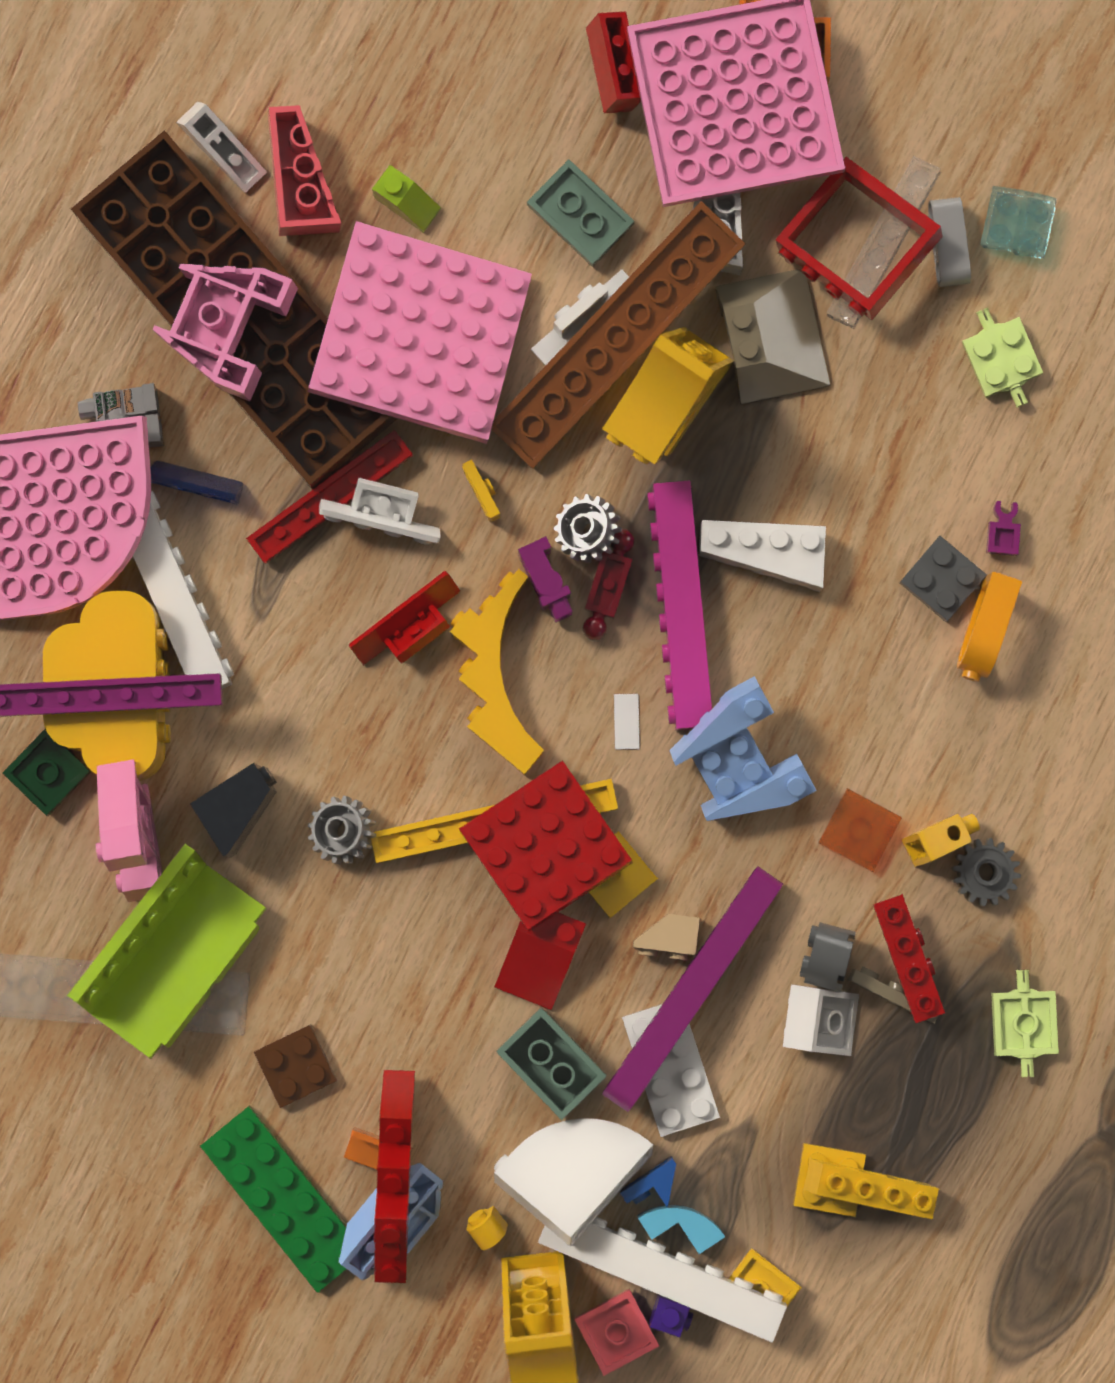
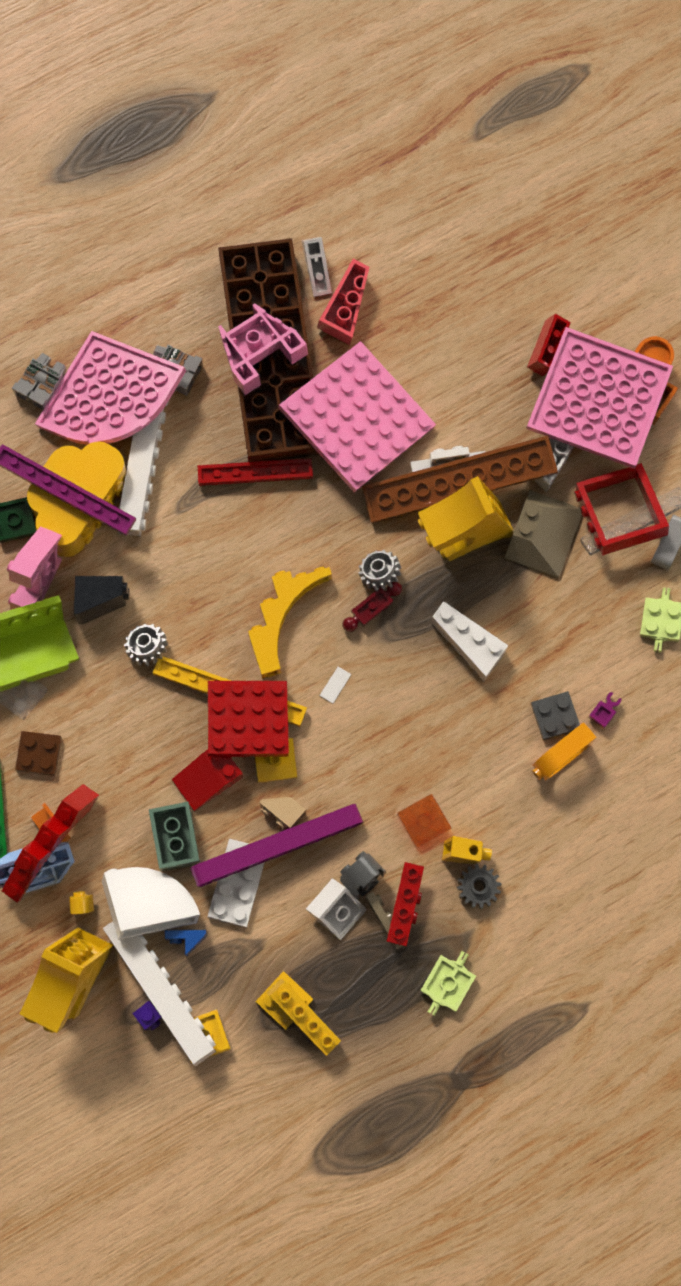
camera: 30 degrees right, 10 degrees down
clear blue slope [150,461,243,505] -> none
white bracket [319,478,441,544] -> none
red bracket [349,571,461,666] -> none
lime slope [372,165,441,233] -> none
yellow plate [462,459,501,523] -> none
magenta hips [518,536,573,623] -> none
sand green plate [527,159,635,267] -> none
coral plate [574,1288,659,1376] -> none
medium azure brick [637,1205,725,1254] -> none
dark pink brick [647,480,712,731] -> none
light blue wedge [670,676,817,821] -> none

